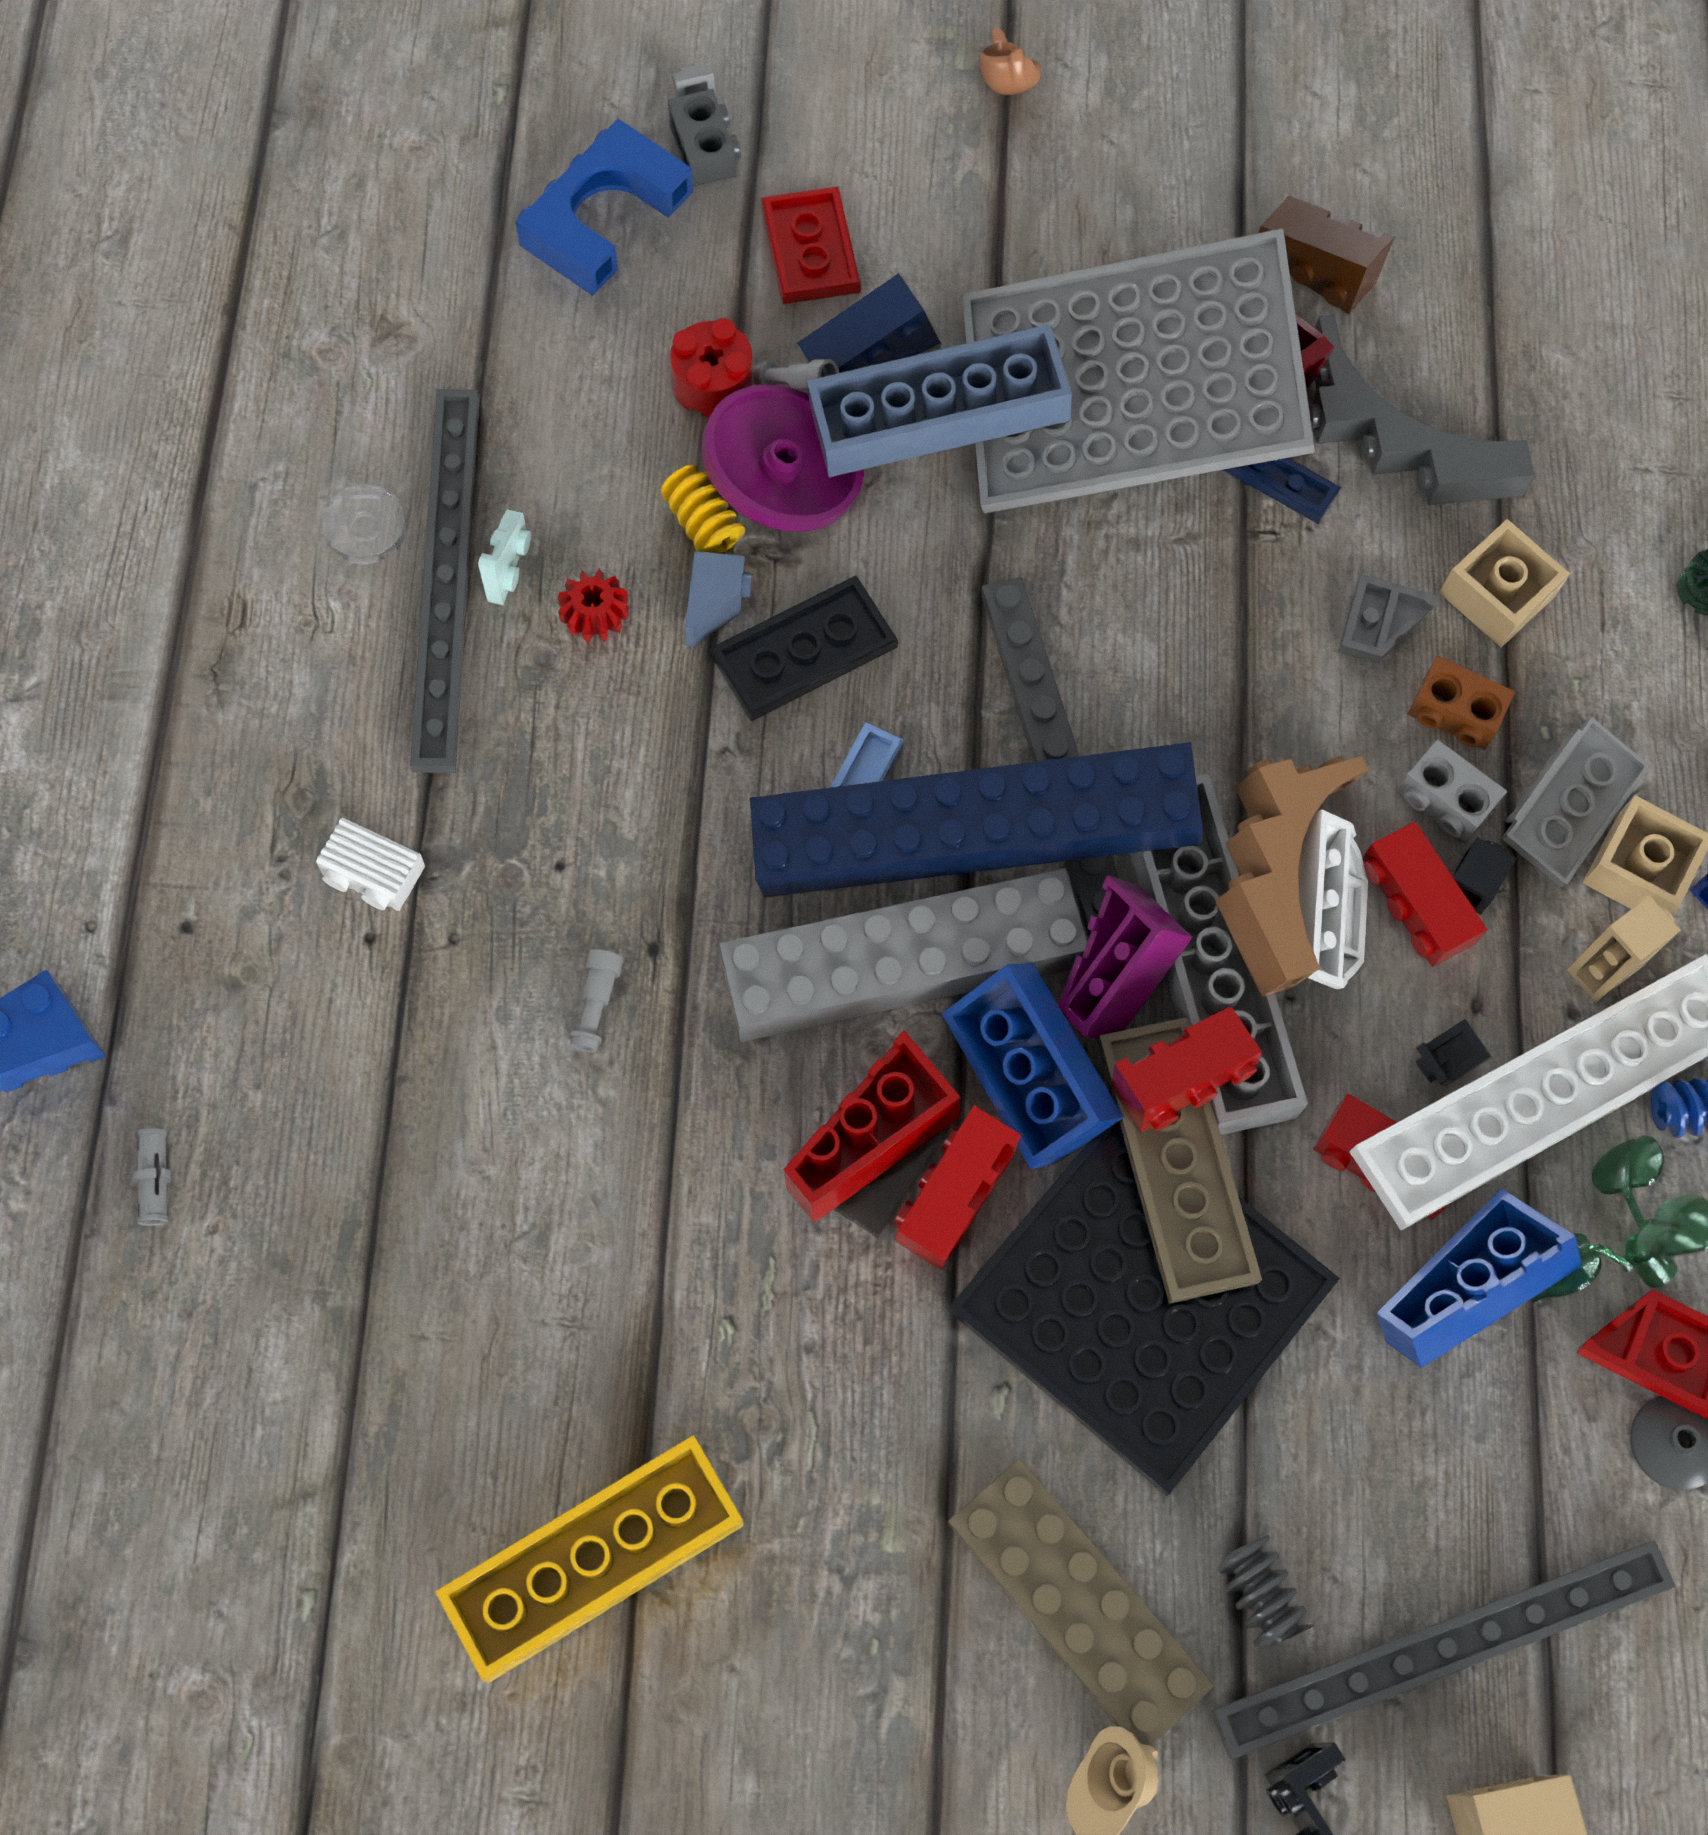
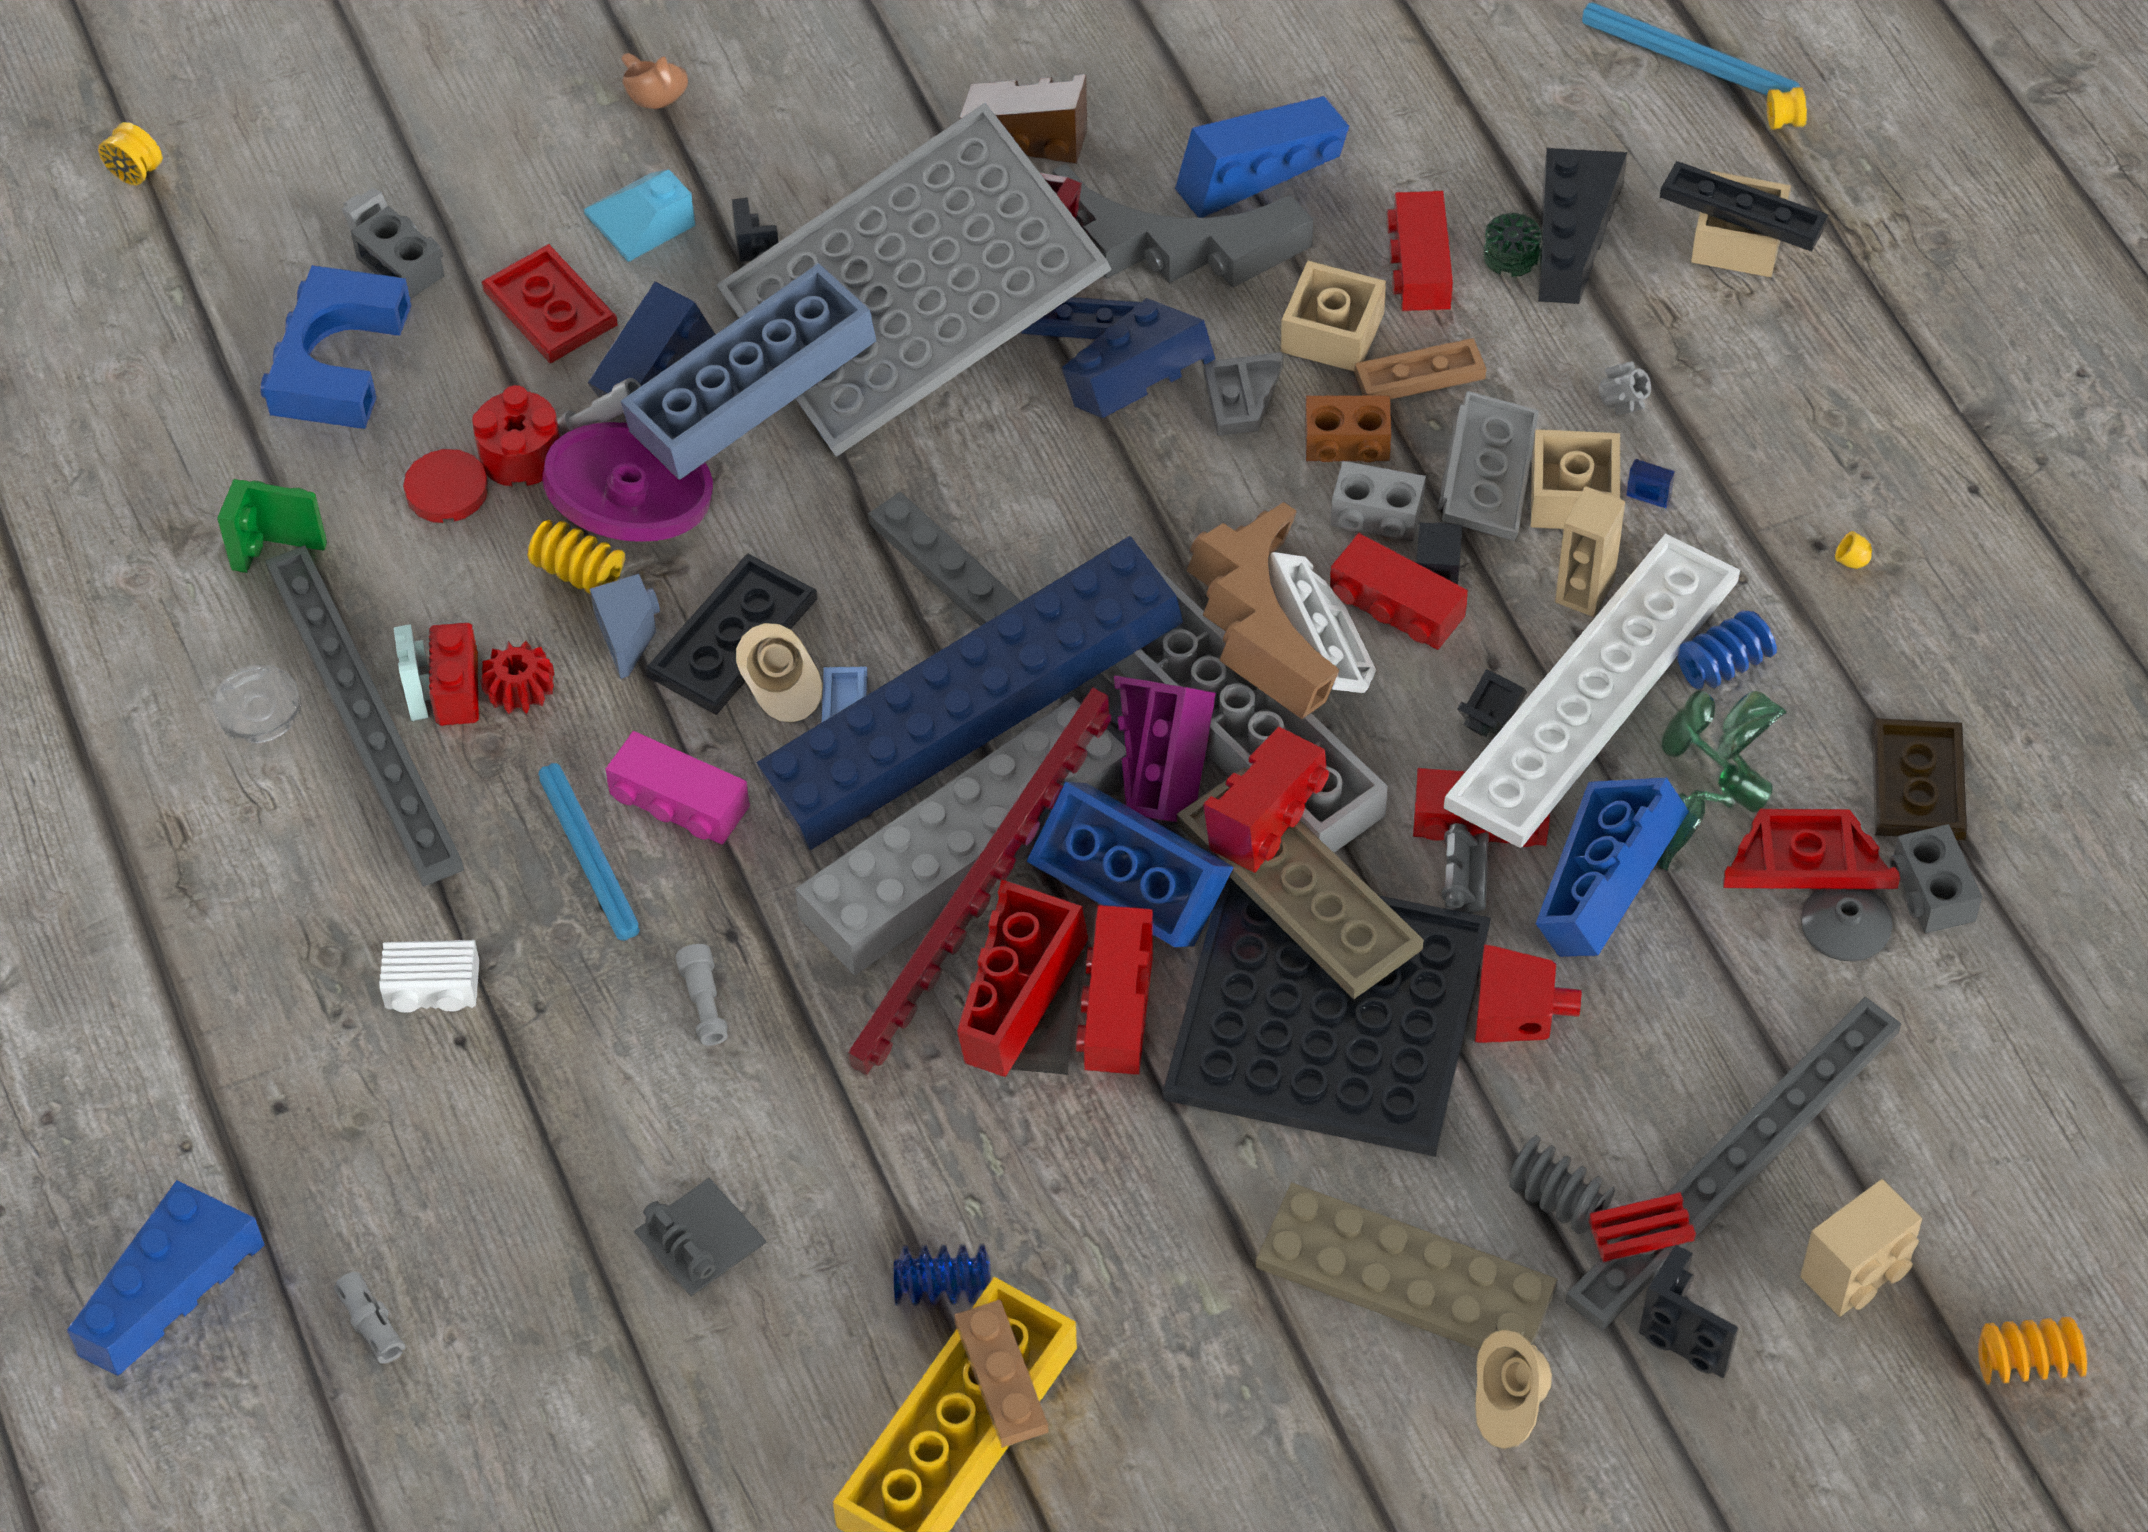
camera: 20 degrees left, 15 degrees down
none -> green bracket [217,479,327,573]
none -> red tile [403,449,488,523]
none -> red brick [429,622,479,726]
none -> dark azure axle [538,763,640,941]
none -> medium azure slope [584,169,695,262]
none -> dark pink brick [605,731,750,845]
none -> dark grey hinge [634,1178,766,1296]
none -> black bracket [732,197,779,262]
none -> tan piece [736,623,823,722]
none -> dark red plate [848,687,1111,1076]
none -> clear blue piece [894,1243,991,1306]
none -> medium nougat plate [954,1300,1048,1448]
none -> dark blue wedge [1062,298,1216,418]
none -> blue wedge [1175,96,1349,218]
none -> medium nougat plate [1354,338,1486,400]
none -> red brick [1387,191,1453,311]
none -> dark grey hinge [1441,823,1489,913]
none -> red torso [1475,944,1582,1043]
none -> red tile [1588,1192,1696,1262]

